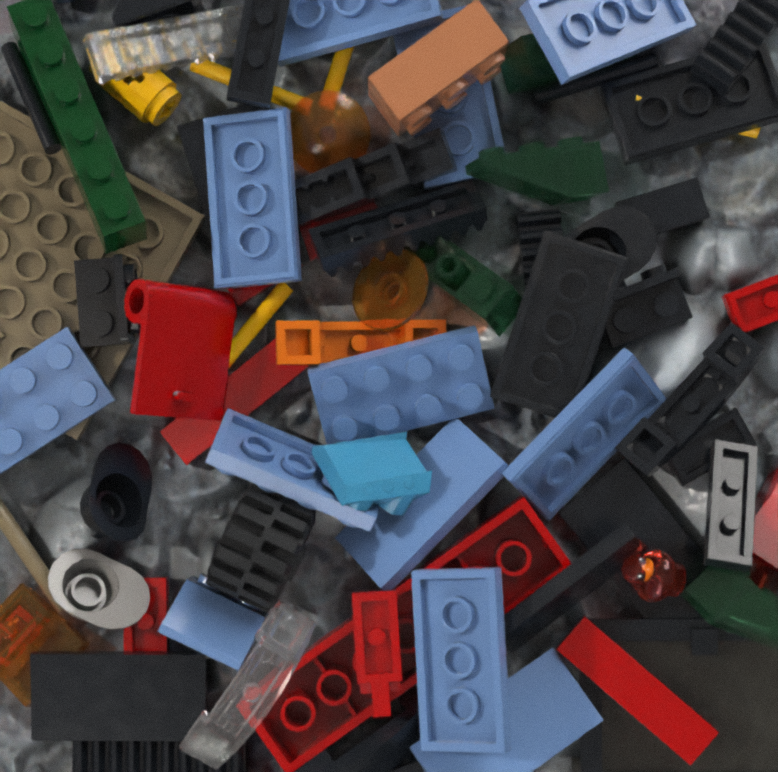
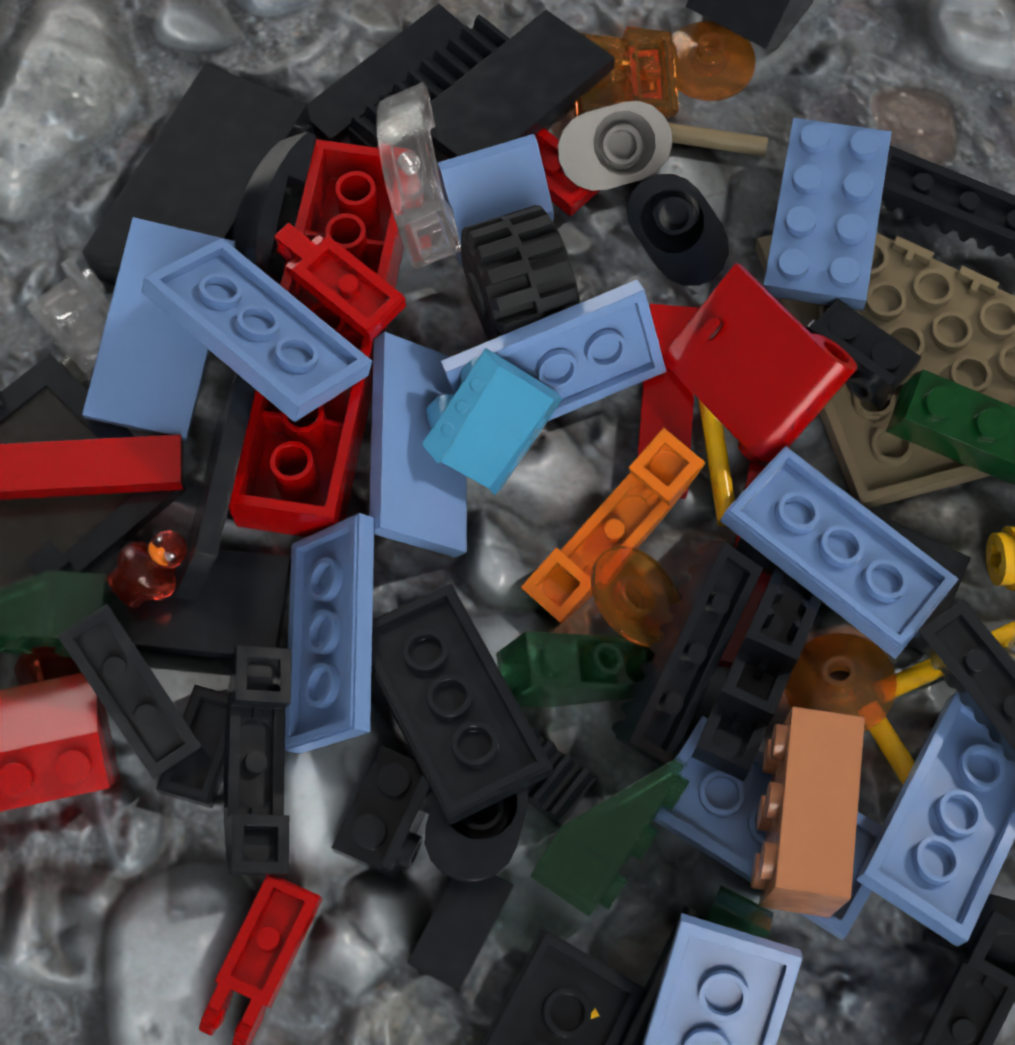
camera: 135 degrees right, 20 degrees down
medium blue plate [307,325,495,444] -> none

